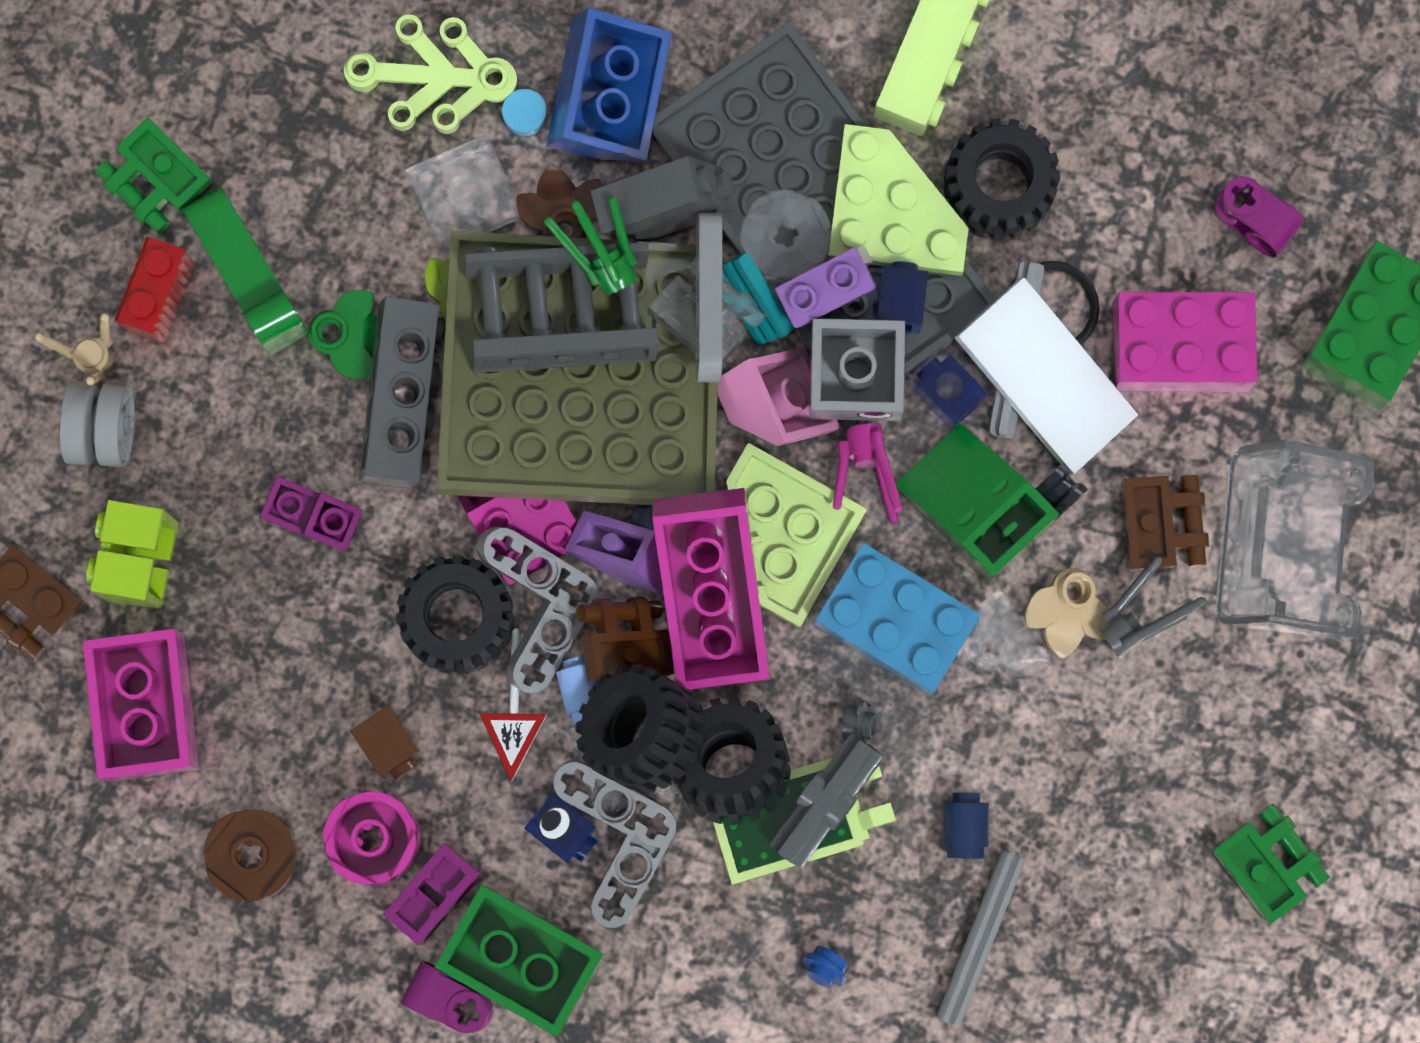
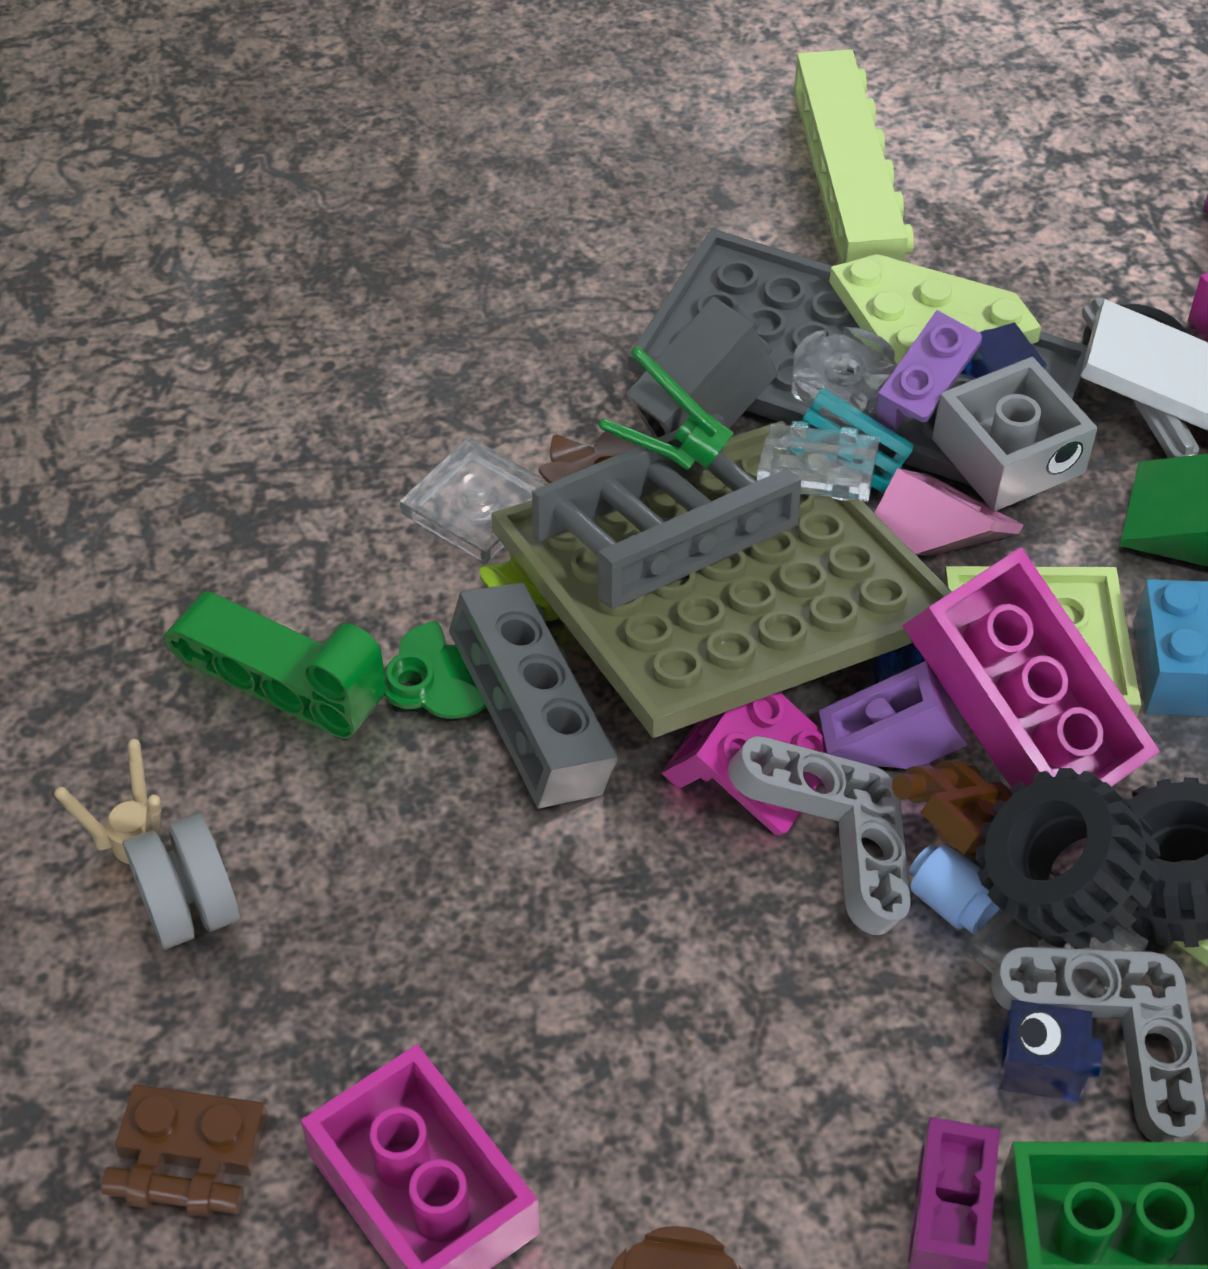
camera: 30 degrees left, 30 degrees down
lime piece [86,500,179,611] -> none
green plate [95,117,213,235] -> none
red brick [114,237,195,344] -> none
magenta slope [259,476,363,552] -> none
dark pink brick [323,791,422,886] -> none
yellowish green plant [344,14,517,134] -> none
reddish brown brick [350,705,423,781] -> none
black tyre [396,555,515,675] -> none
piece [479,628,547,783] -> none
medium azure tile [502,89,547,136] -> none
blue slope [546,8,672,162] -> none
light grey beam [696,212,722,383] -> none
dark pink plant [833,424,902,524] -> none
clear blue brick [915,354,988,431] -> none
black tyre [943,118,1060,241] -> none

